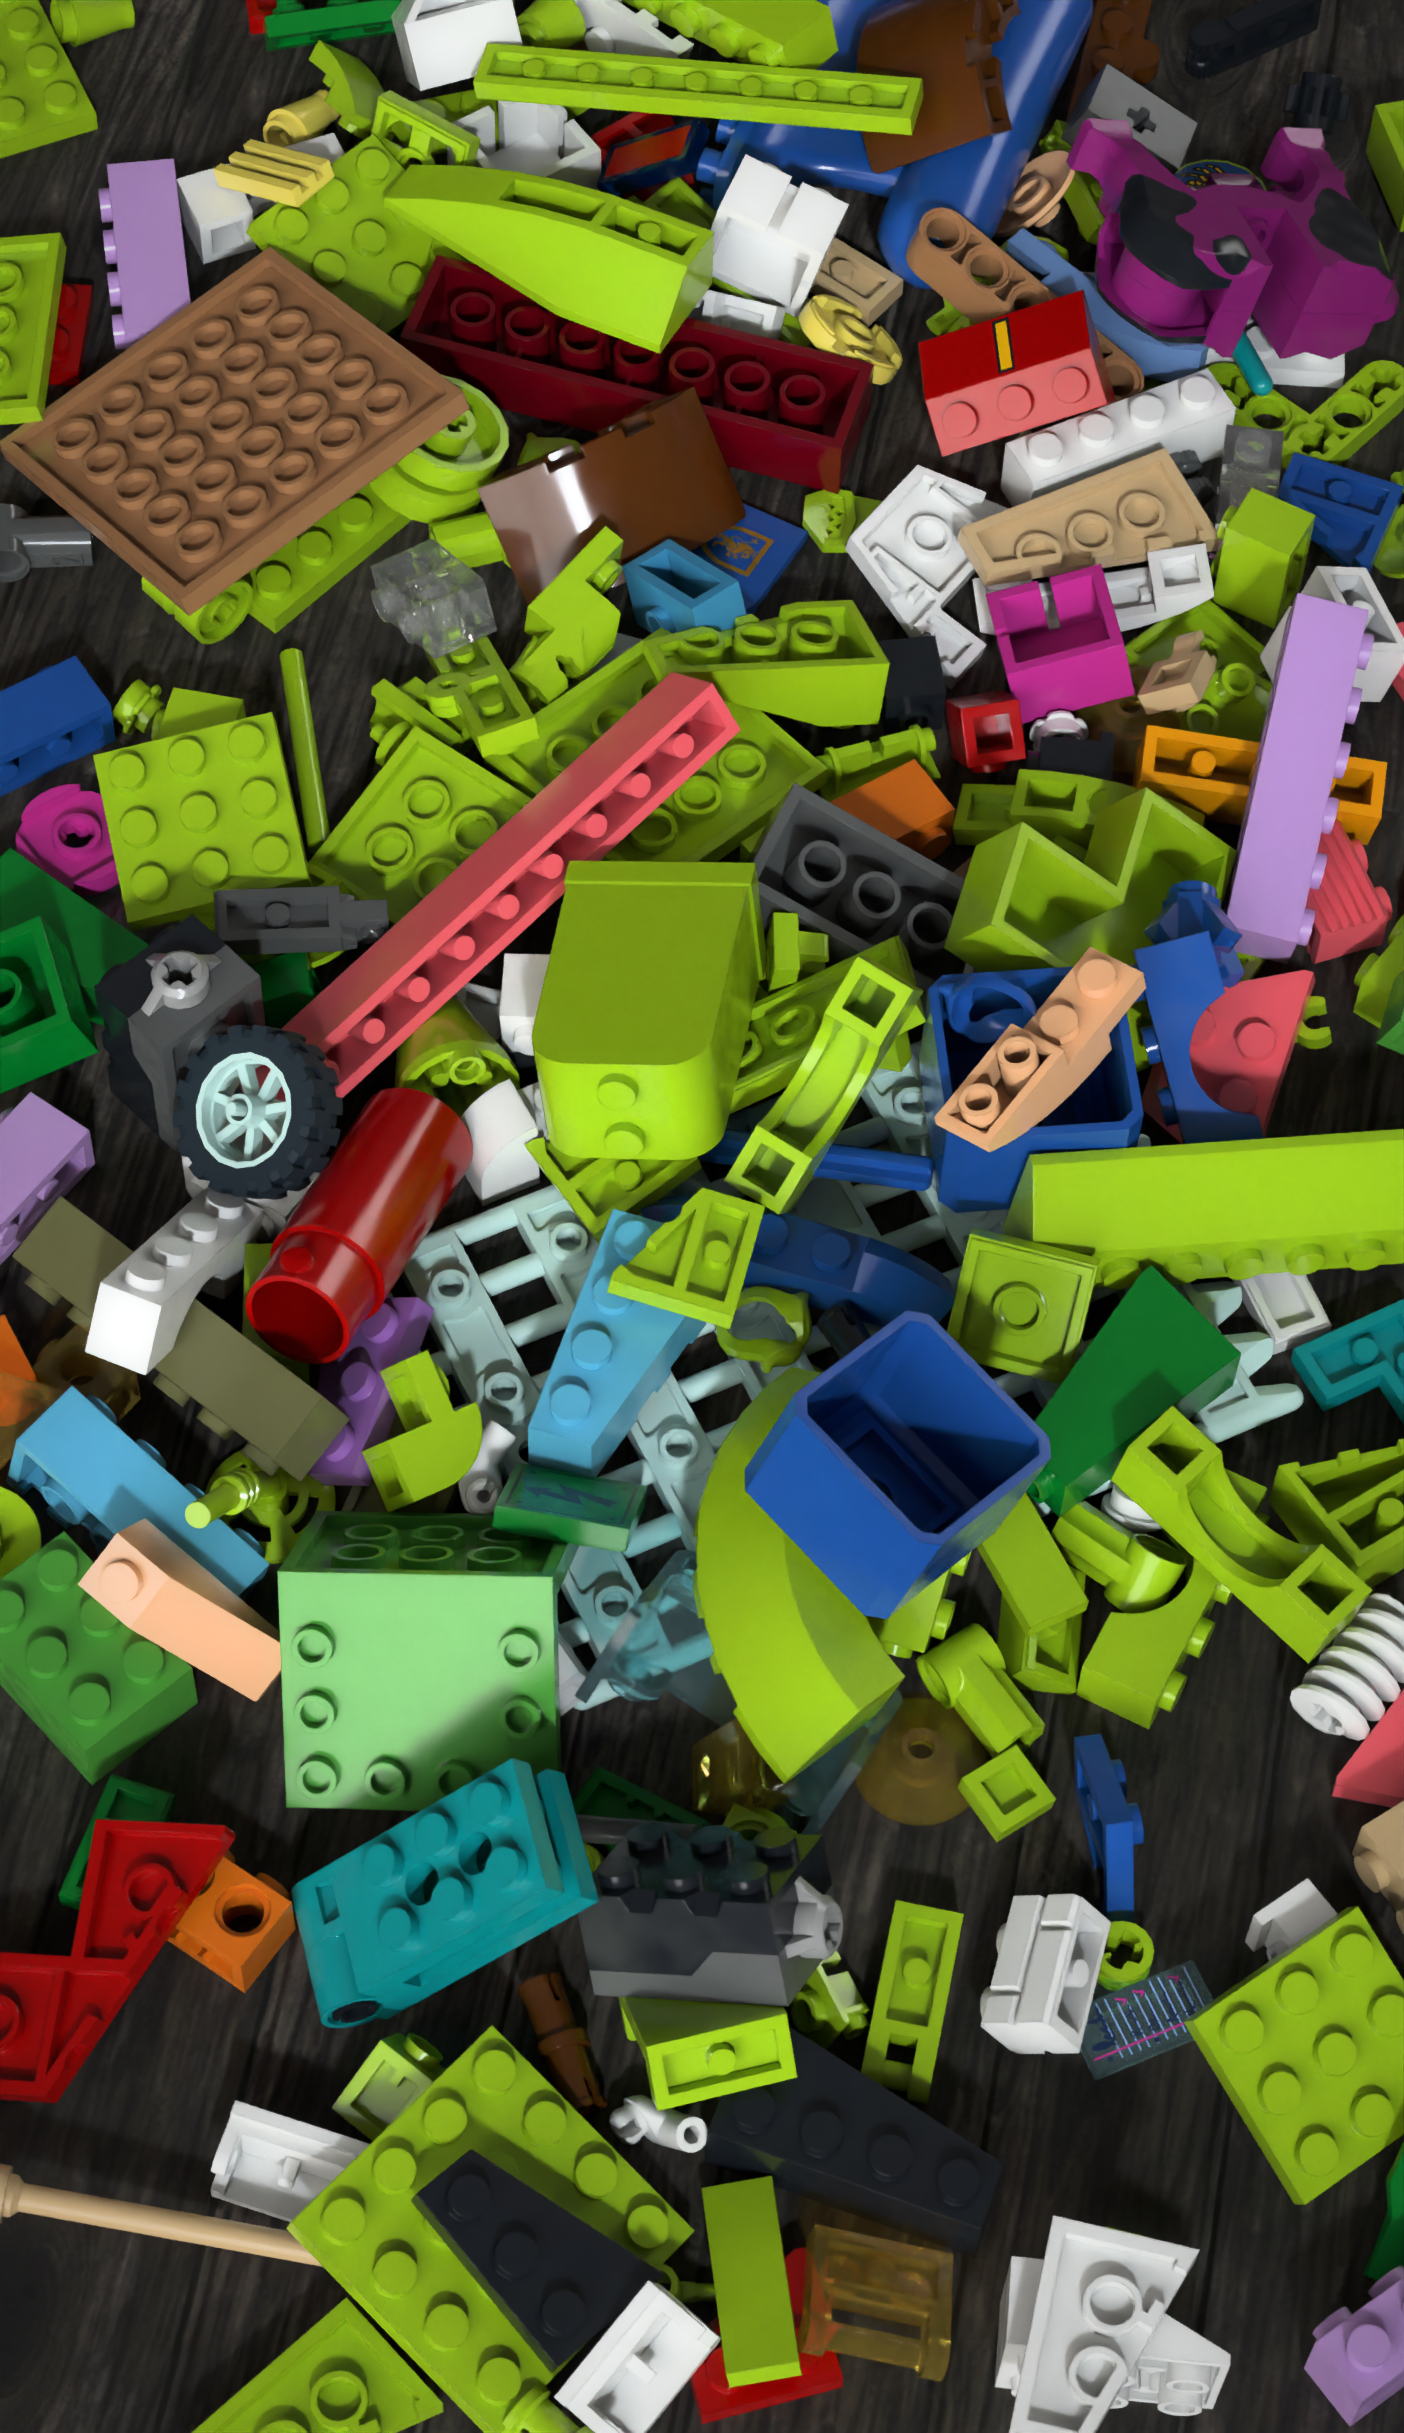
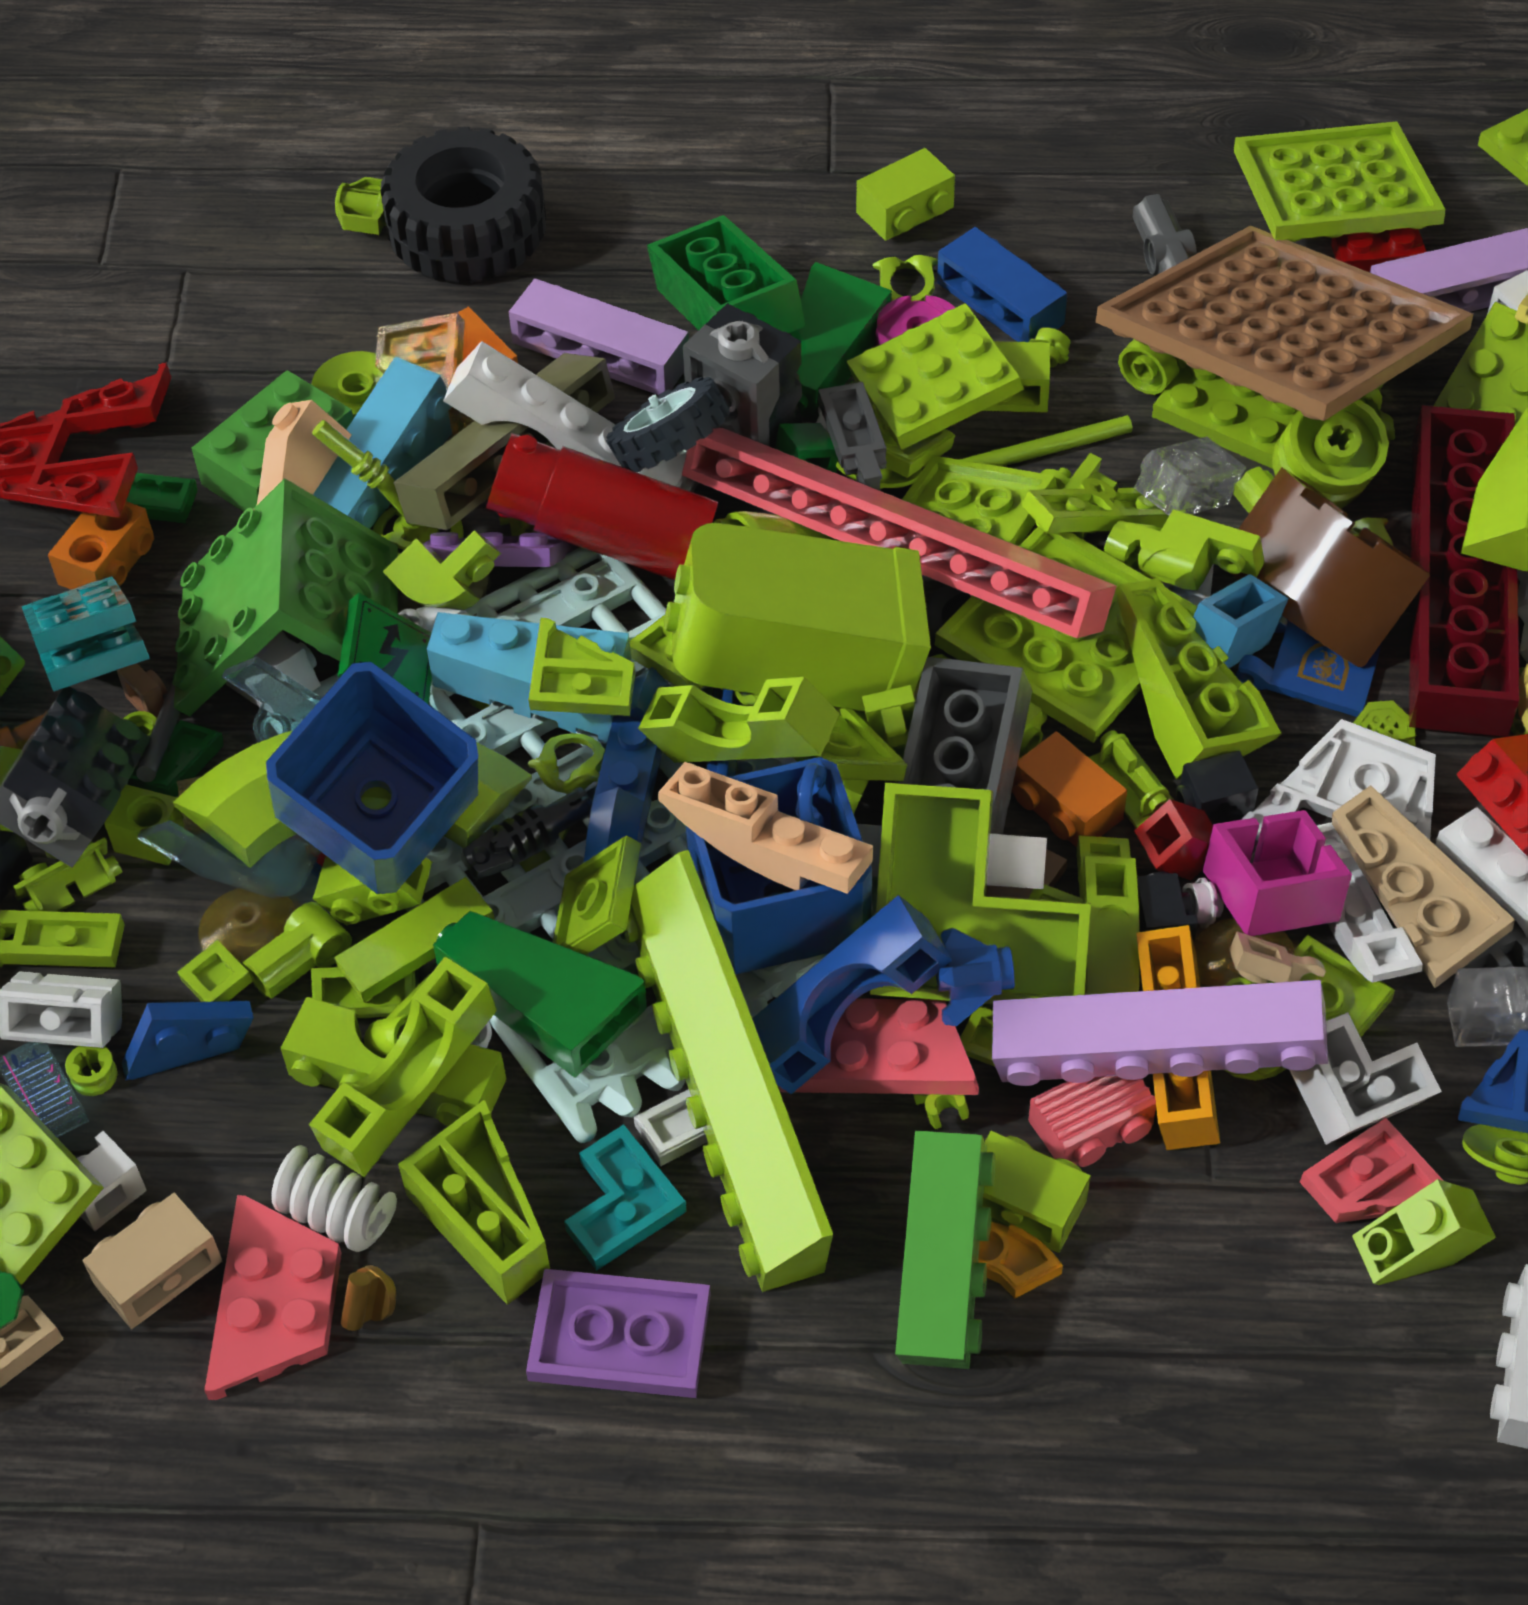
camera: 85 degrees right, 5 degrees down
lime brick [1210,487,1316,629] -> none

